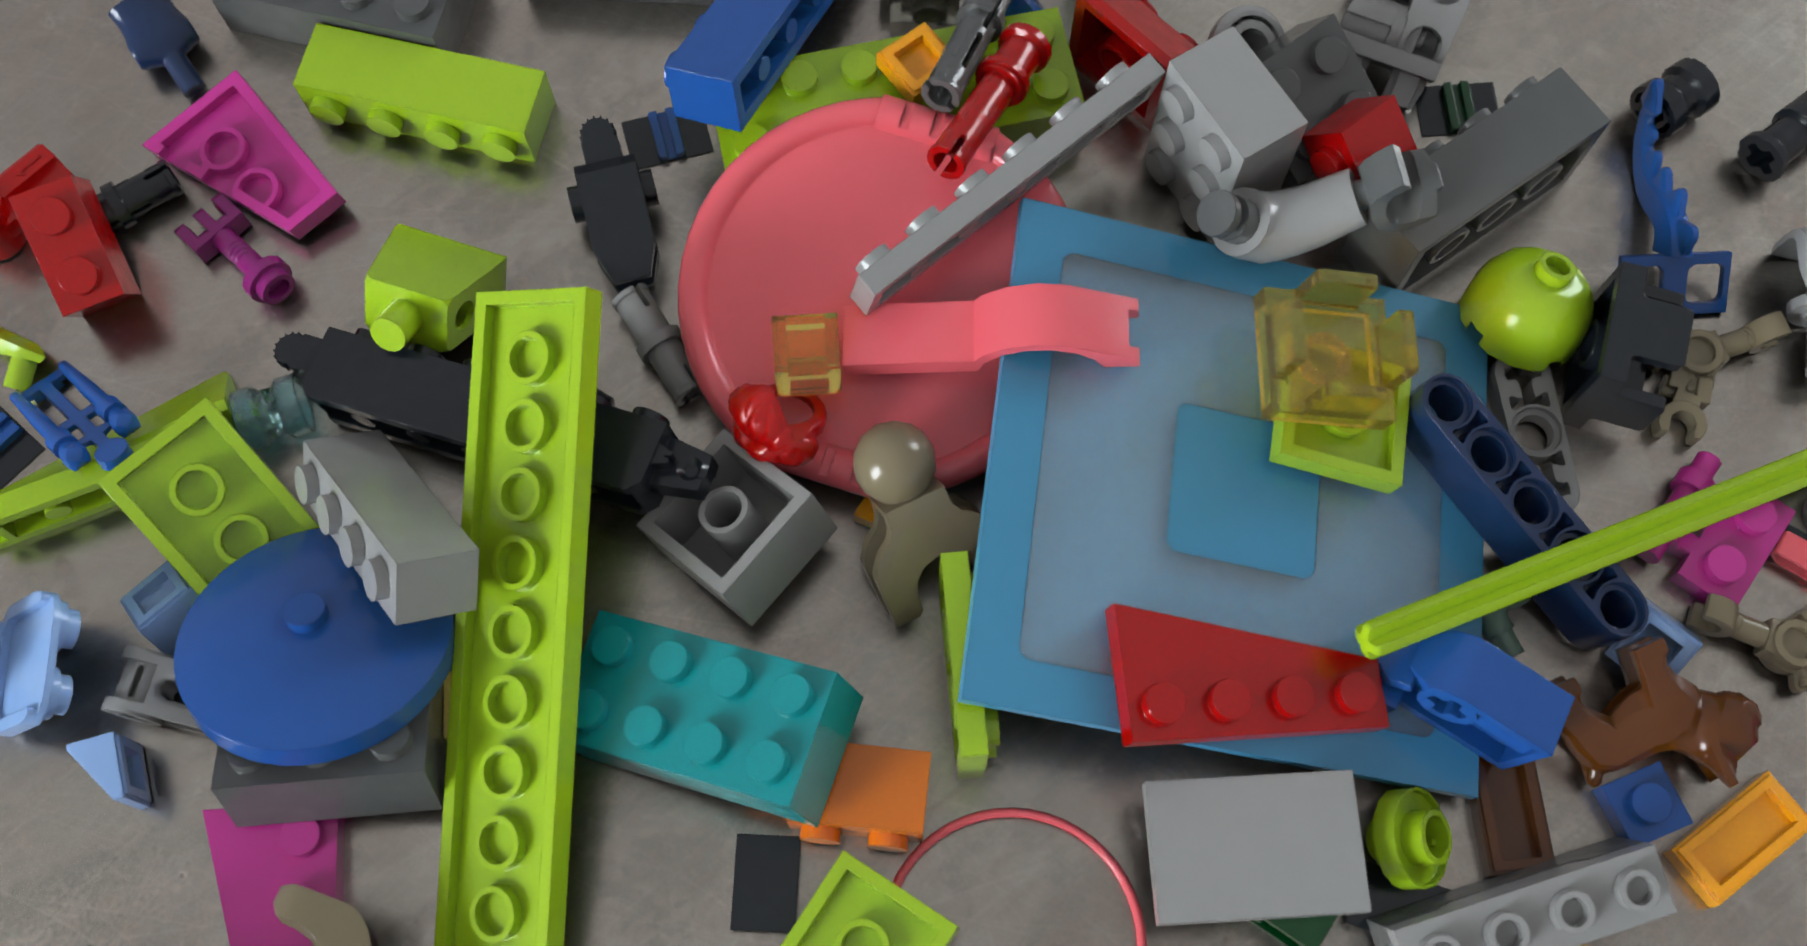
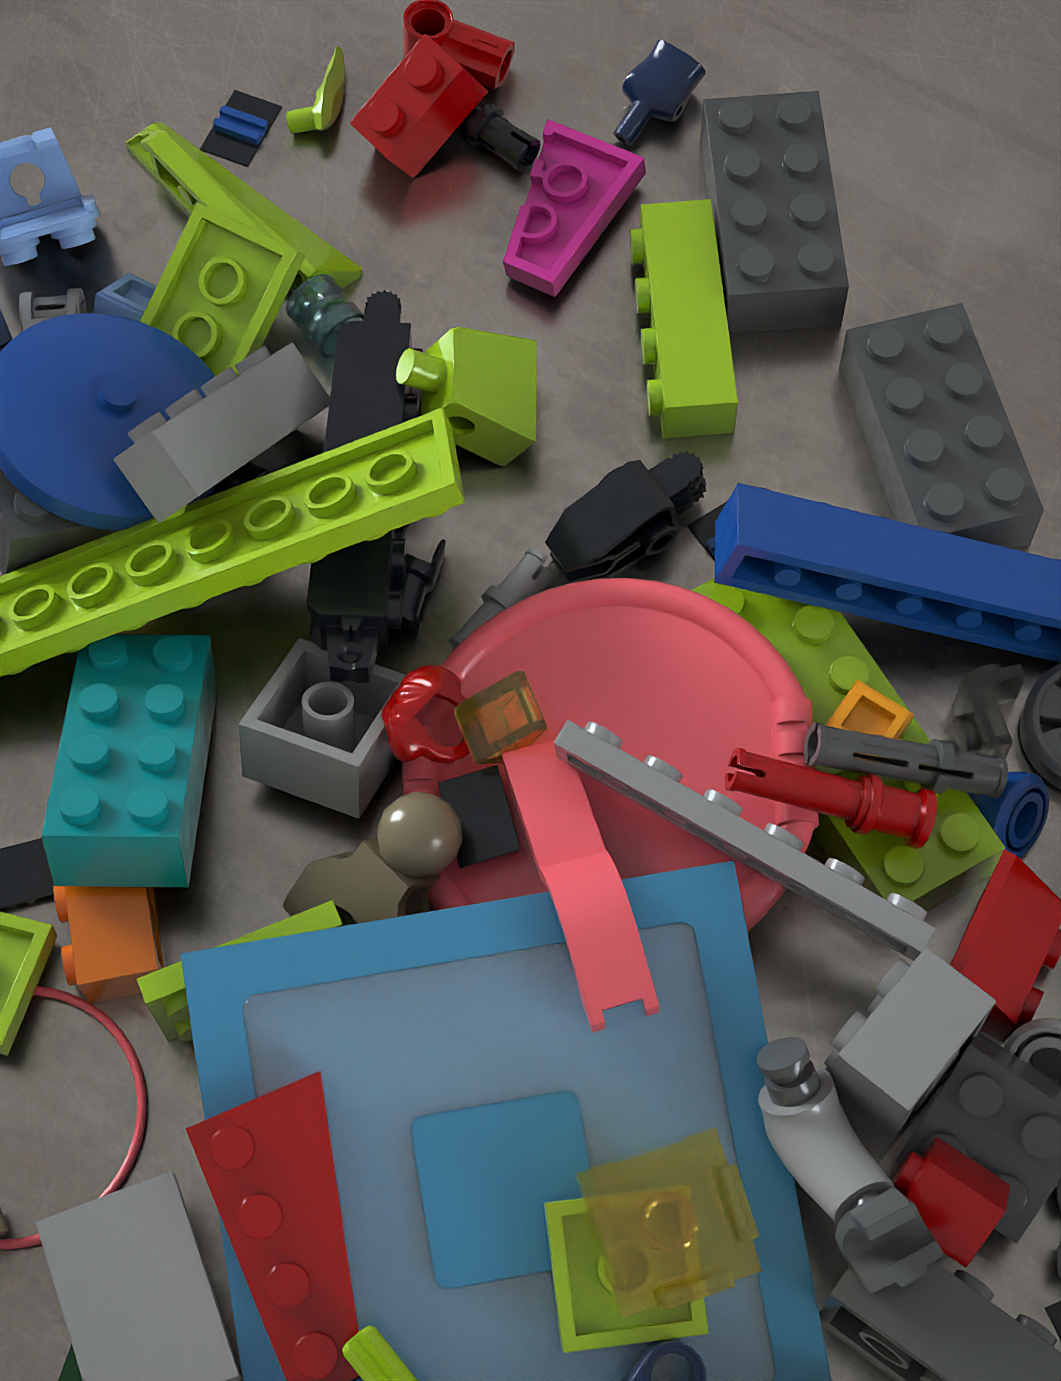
camera: 75 degrees right, 5 degrees down
blue piece [10,360,141,472] -> none
magenta hinge [173,192,295,305] -> none
none -> black piece [438,765,520,868]

